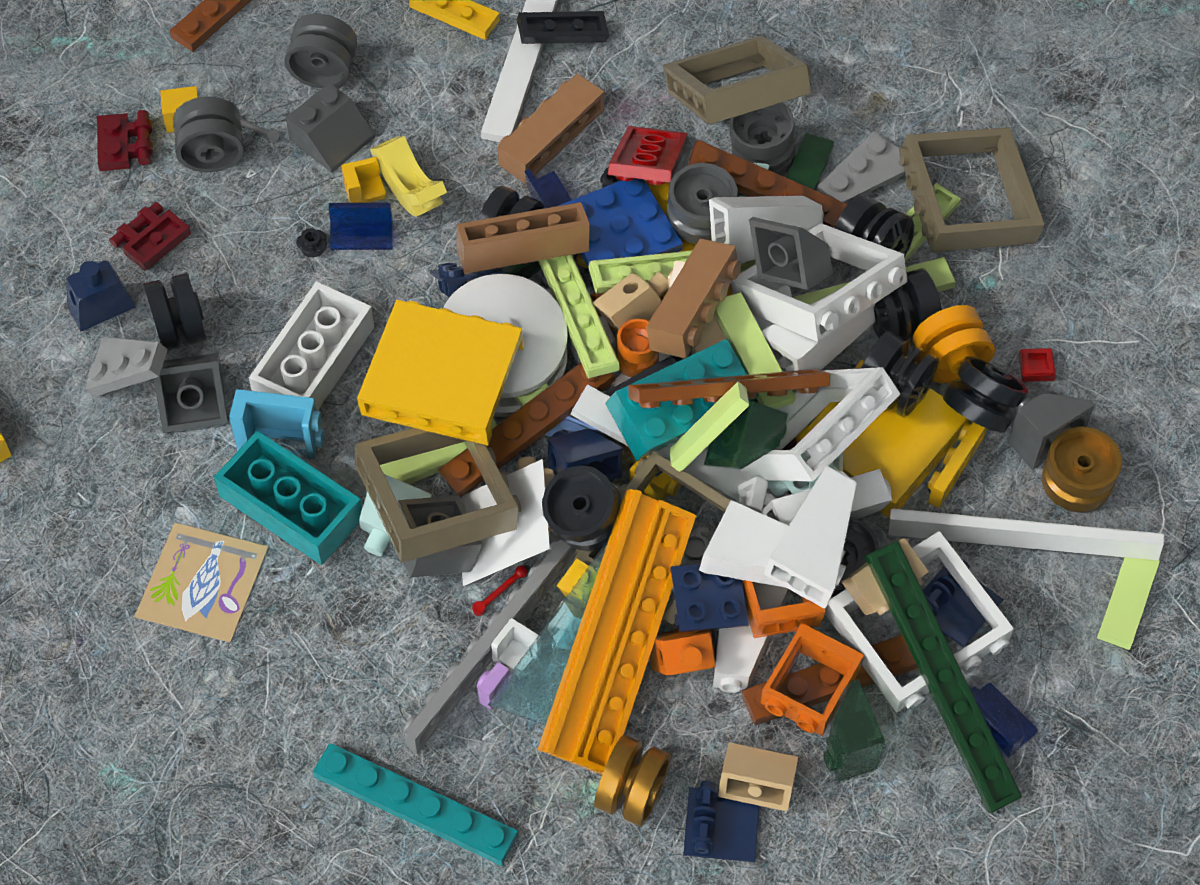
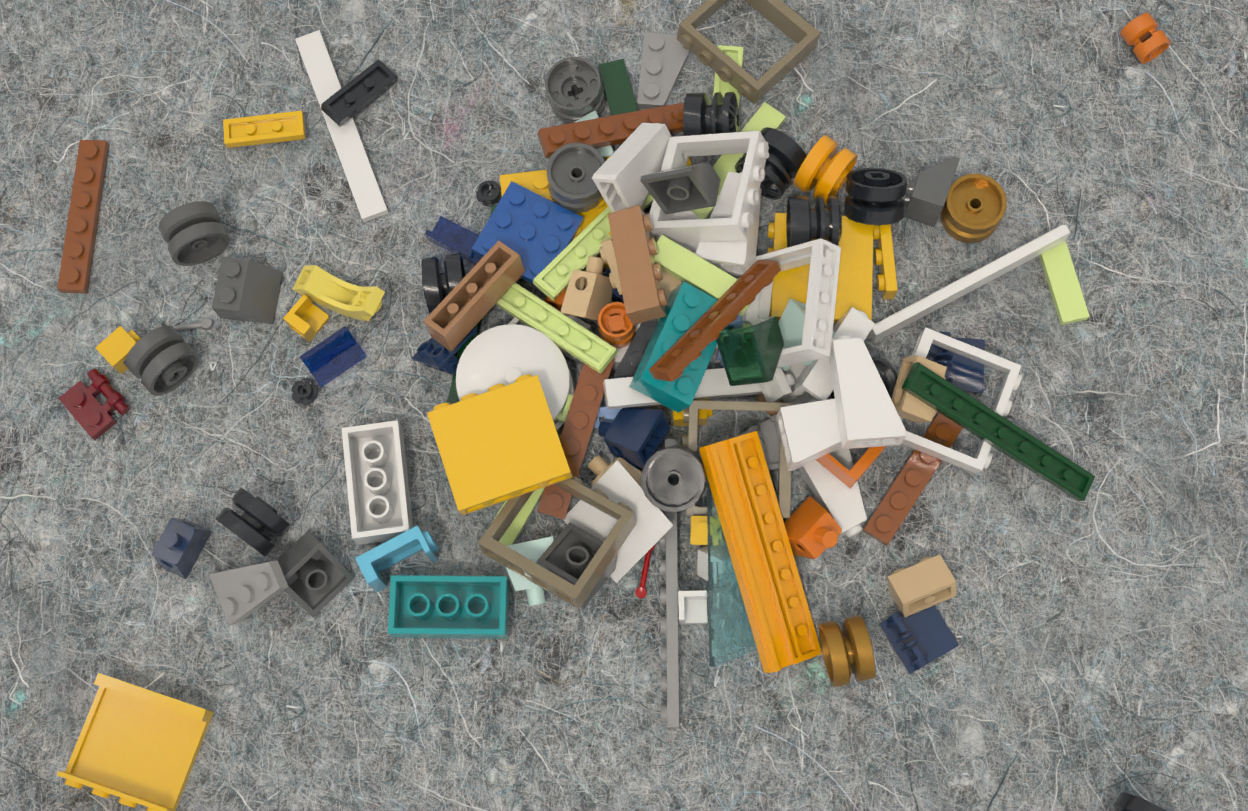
camera: 30 degrees left, 15 degrees up
dark red plate [109,202,191,271] -> none
tan sticker [134,522,269,643] -> none
teal plate [312,743,518,866] -> none
lavender plate [477,662,510,710] -> none
medium nougat brick [497,73,604,184] -> none
red plate [608,126,688,185] -> none
dark tan window [663,35,812,124] -> none
yellowish green tile [670,382,749,472] -> none
dark blue hinge [670,564,749,632] -> none
orange window [760,623,864,736] -> none
clear green slope [823,679,885,782] -> none
clear blue panel [970,683,1038,758] -> none
red tile [1019,348,1056,382] -> none

